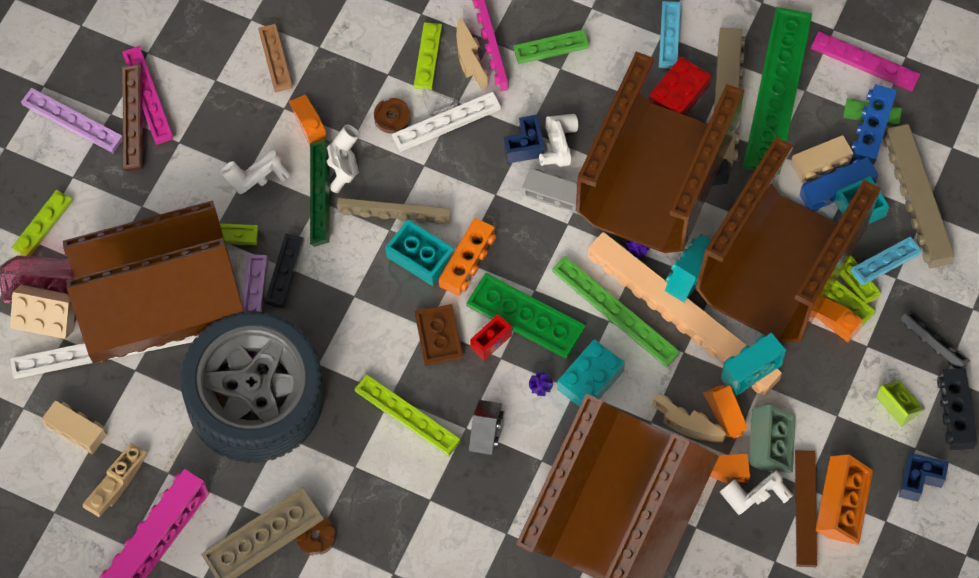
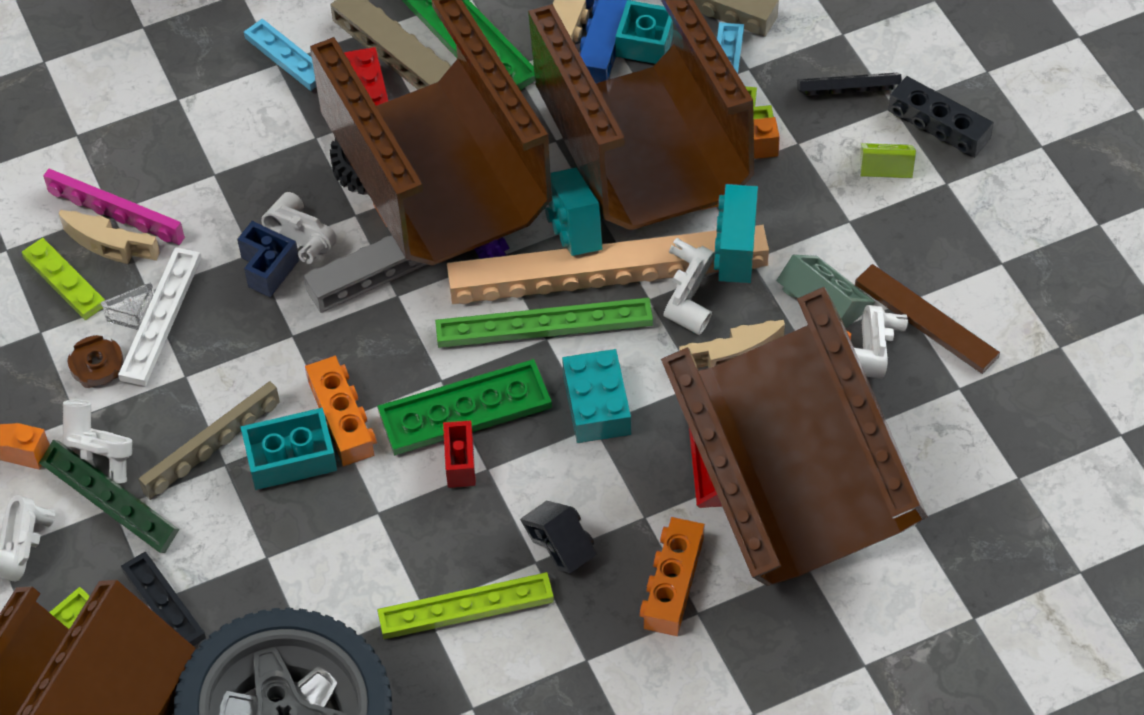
camera: 50 degrees left, 10 degrees down
reddish brown plate [414,304,463,366] -> none
bright green plate [513,30,589,64] -> none
dark purple gear [529,372,553,396] -> none
orange slope [703,385,748,439] -> none
orange slope [816,455,873,545] -> none
dark blue brick [898,452,949,502] -> none
none -> orange brick [640,517,705,637]
none -> white piece [664,238,715,335]

